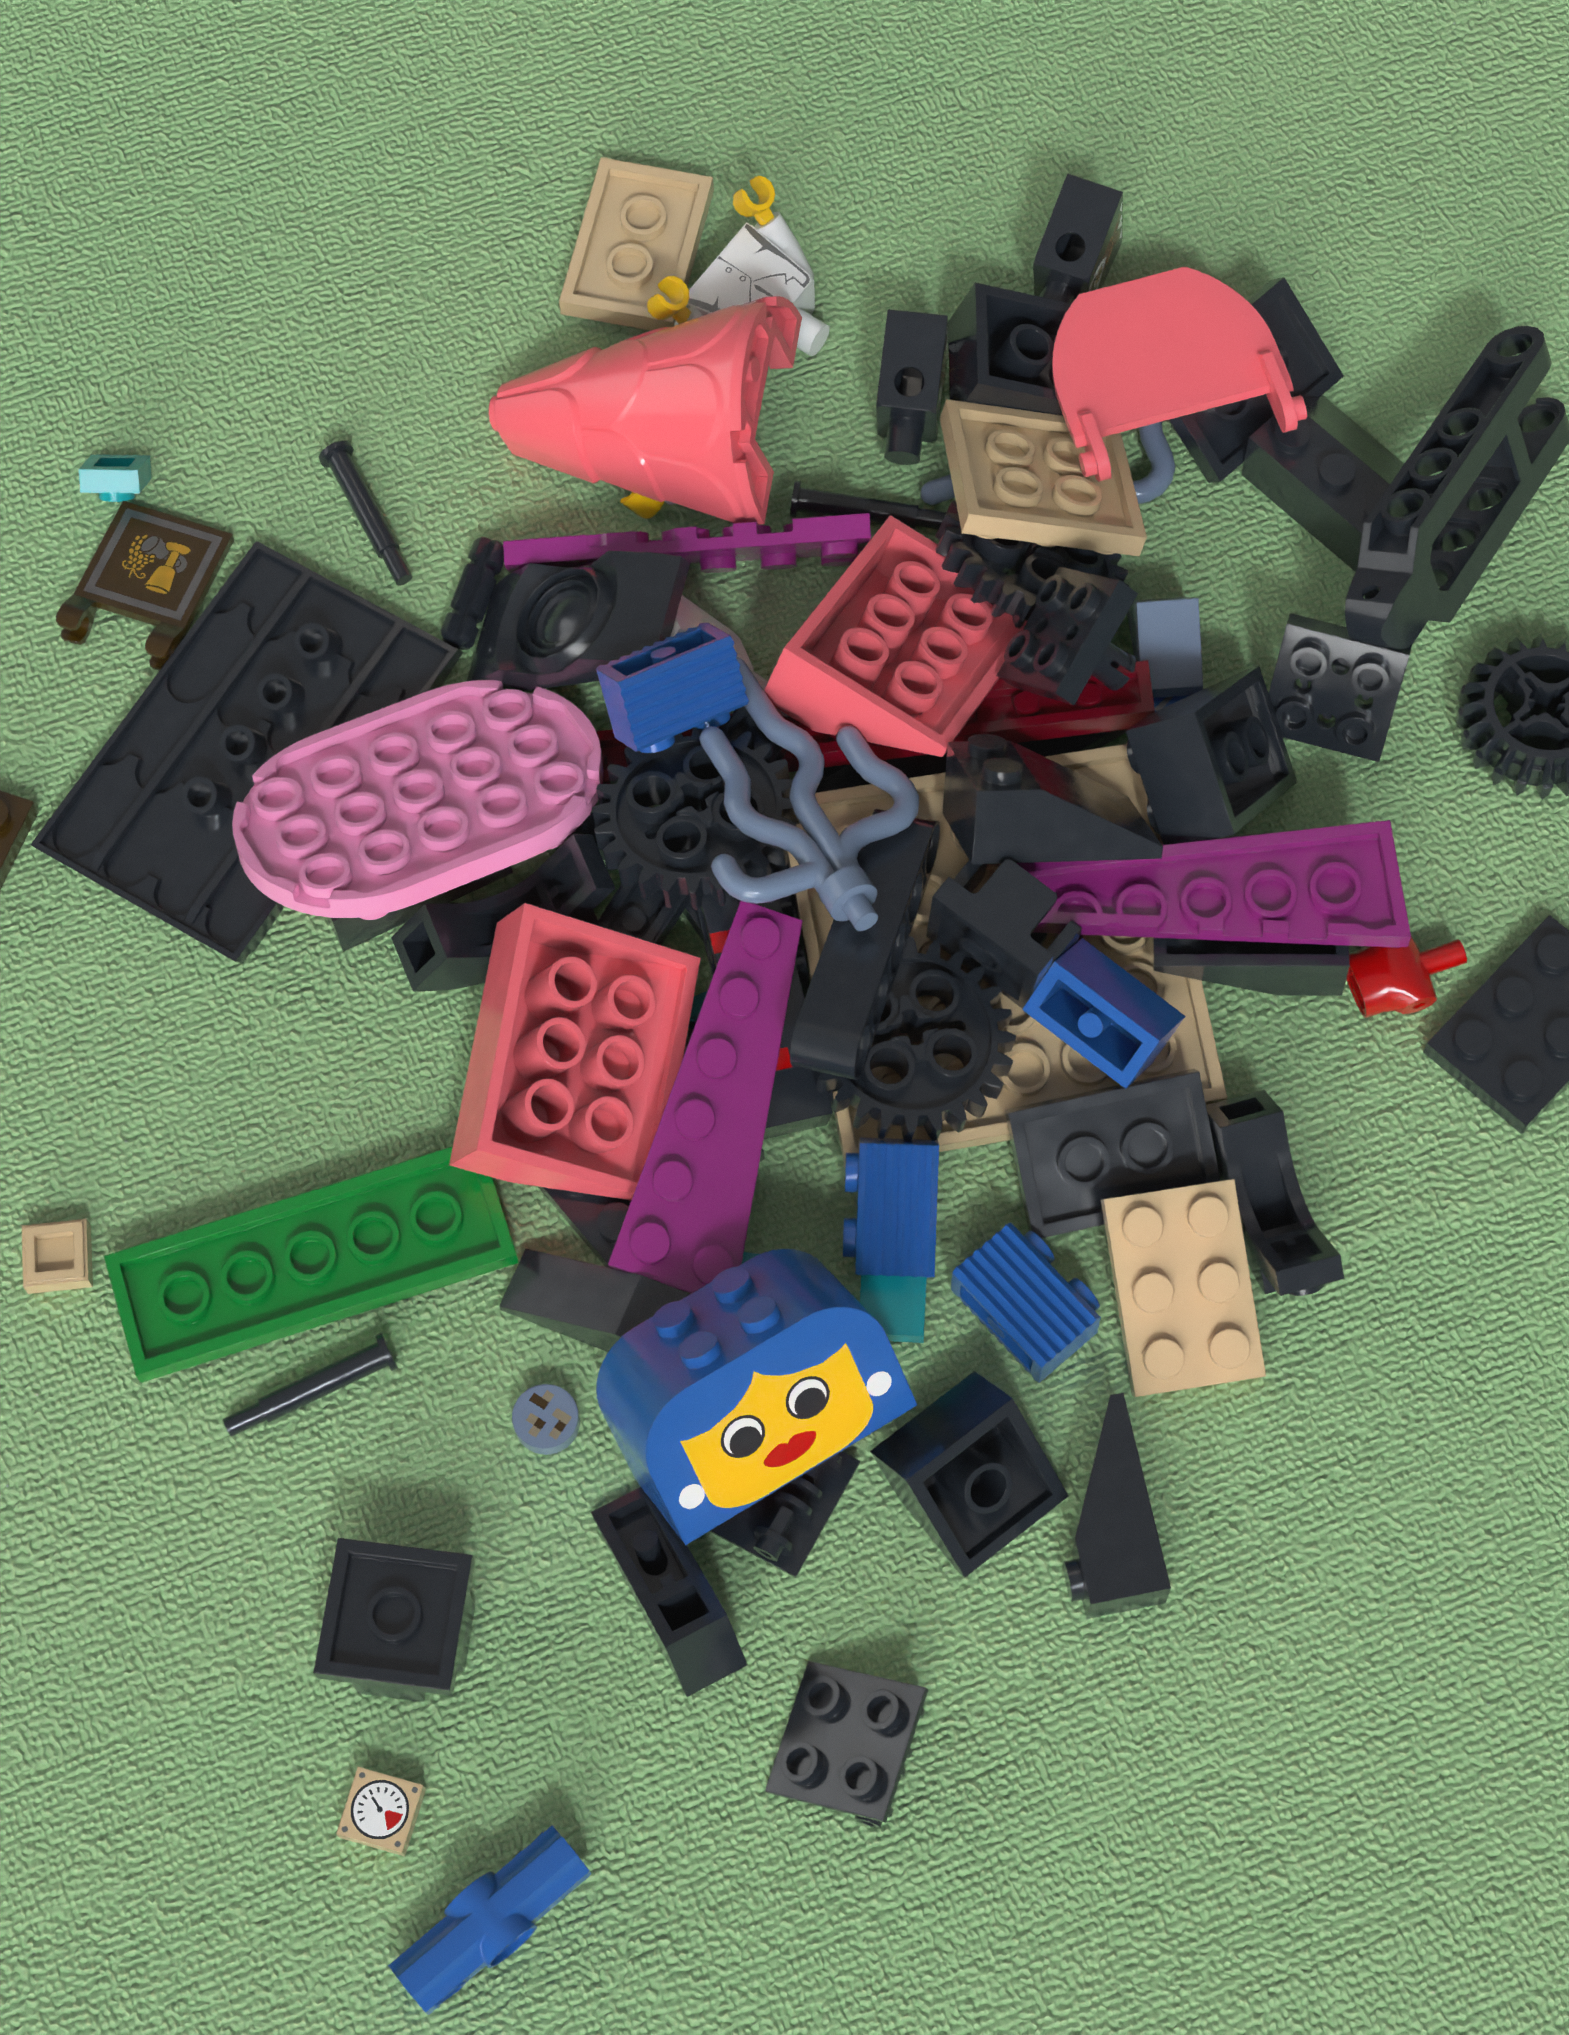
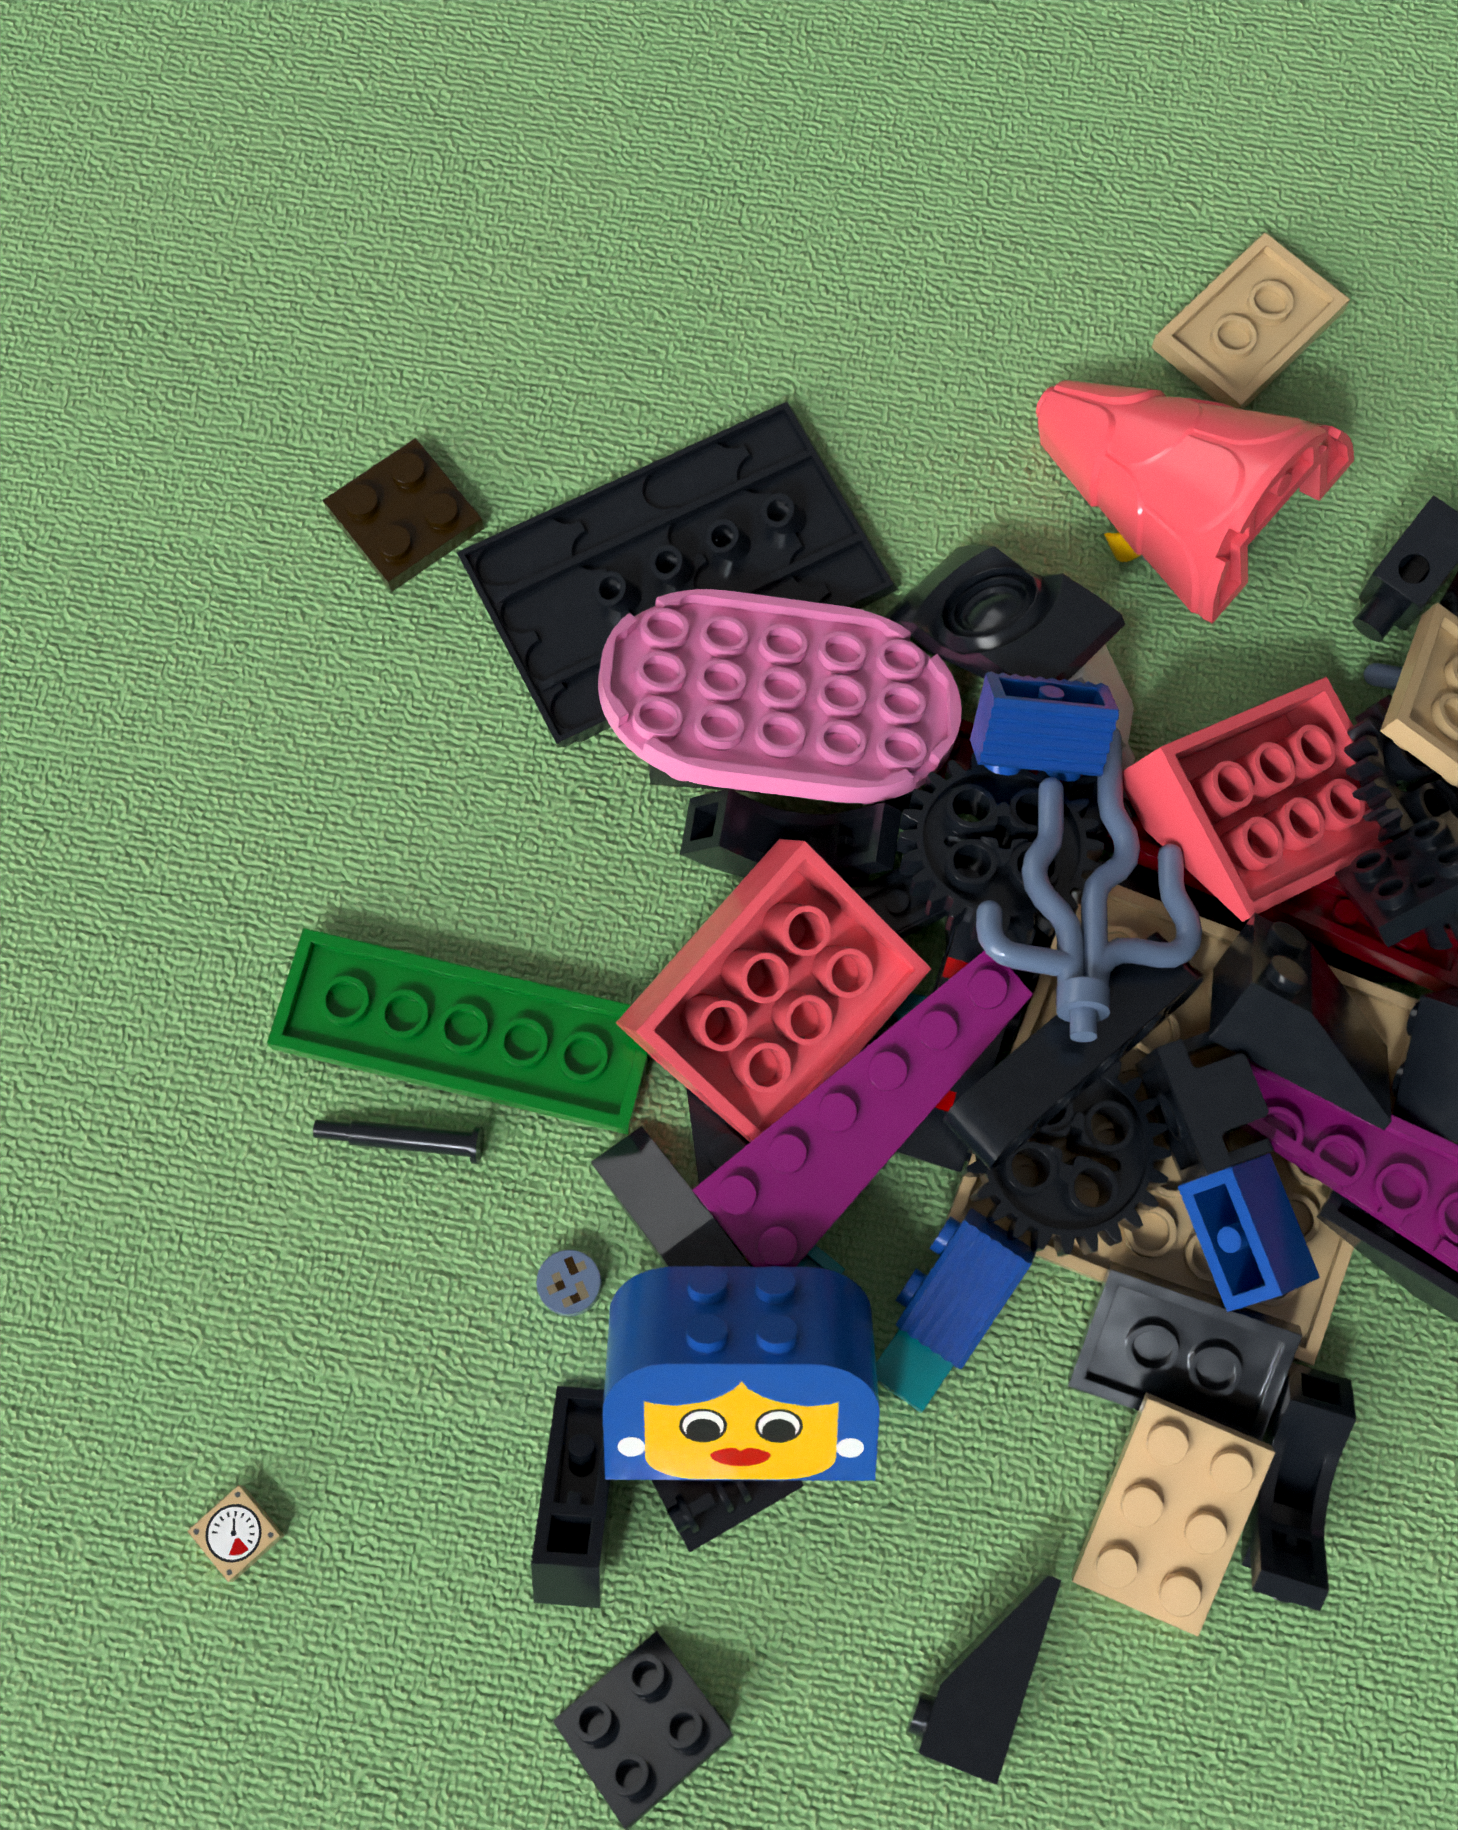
camera: 30 degrees right, 5 degrees up
tan tile [22,1219,93,1294] -> none
dark brown flag [56,501,234,671] -> none
plate [78,454,152,502] -> none
black panel [313,1538,475,1702] -> none
black piece [319,441,413,586] -> none
blue piece [388,1825,591,2015] -> none
black axle [441,537,504,650] -> none
magenta wing [503,513,871,573] -> none
white torso [647,175,830,356] -> none
black piece [790,480,946,529] -> none
black slope [870,1371,1069,1578] -> none
blue brick [951,1222,1101,1383] -> none

